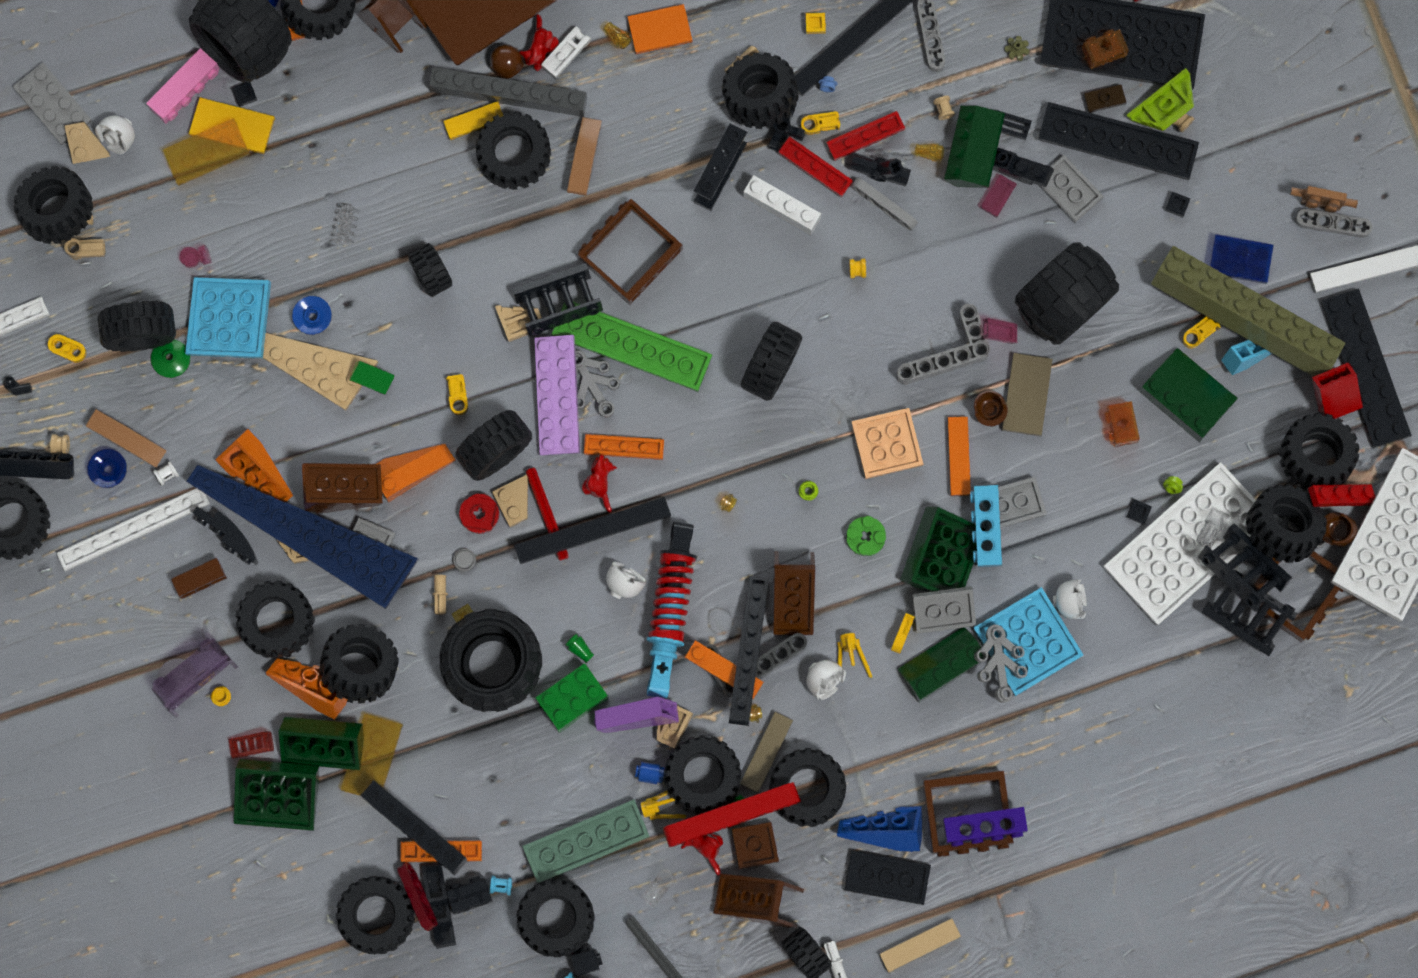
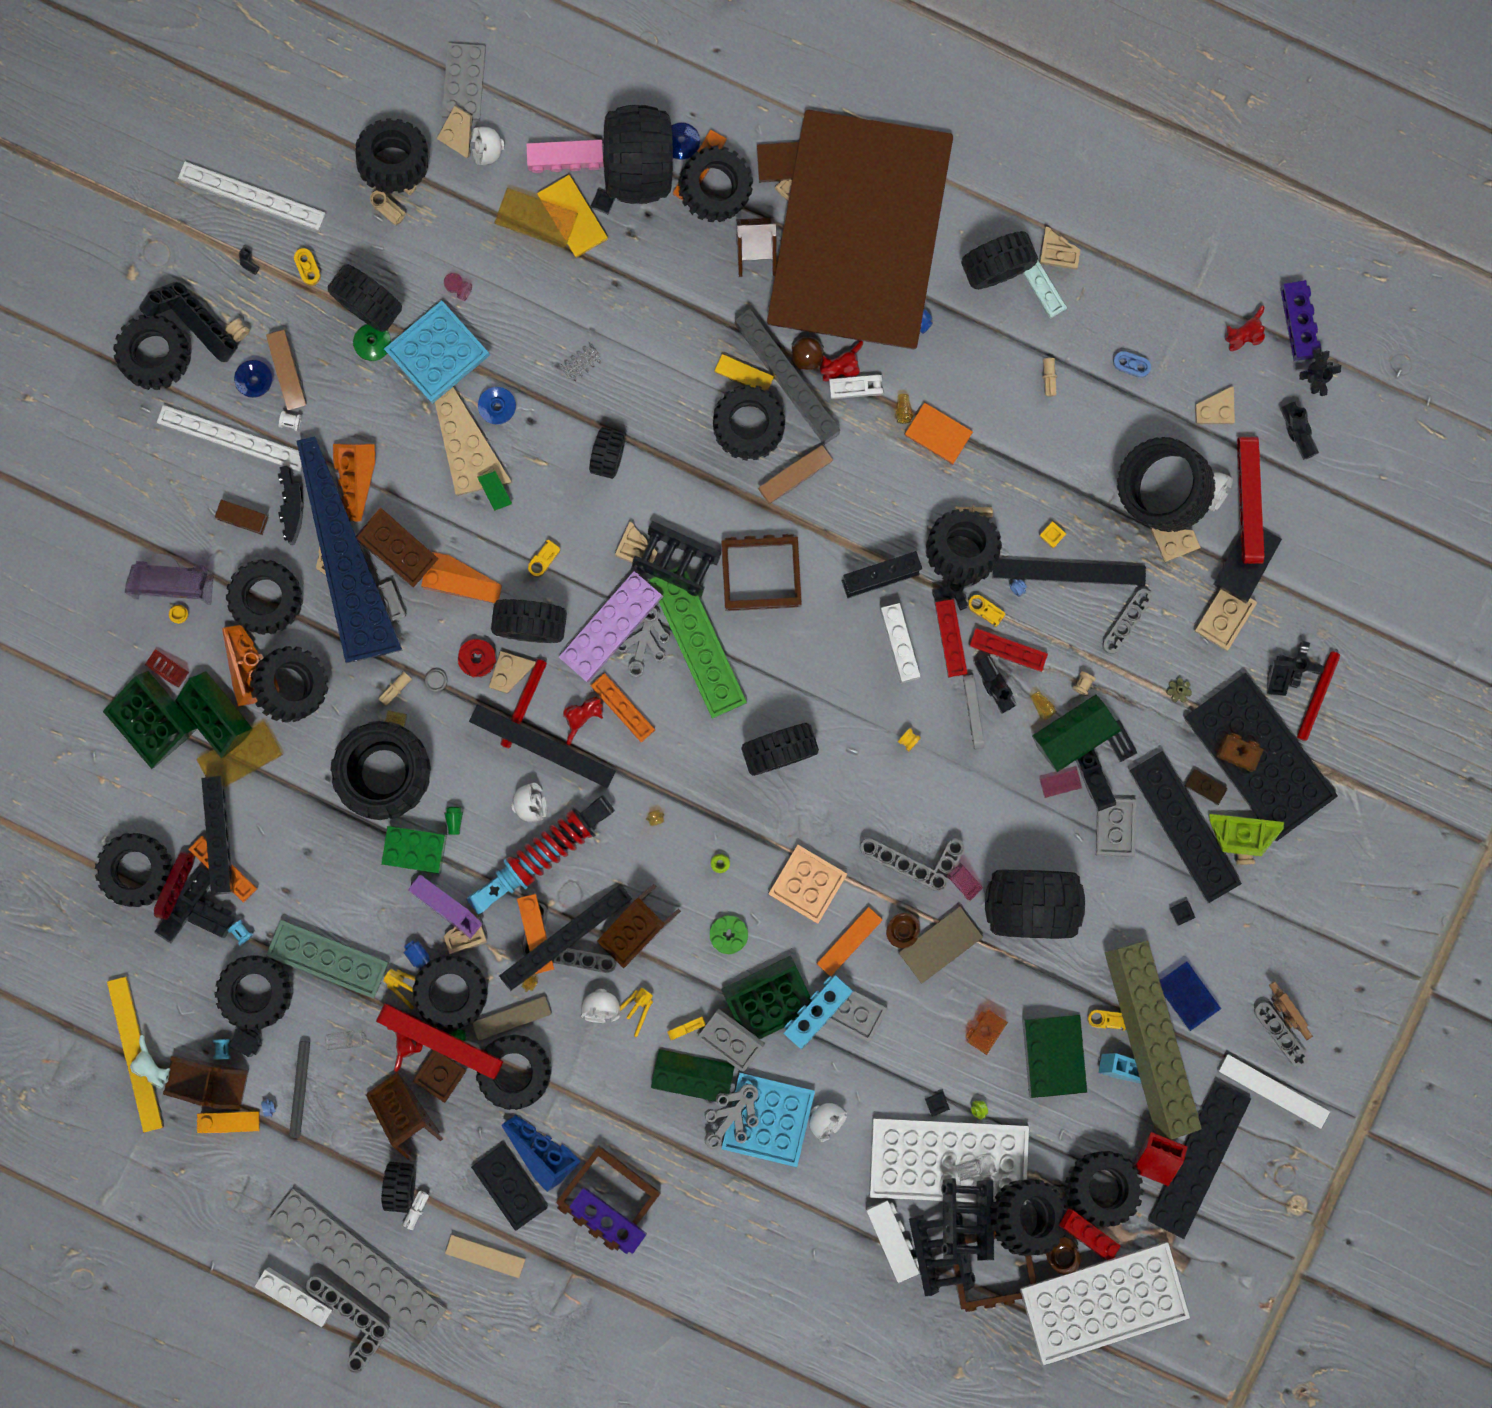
camera: 40 degrees right, 5 degrees up
none -> white brick [866,1199,919,1283]

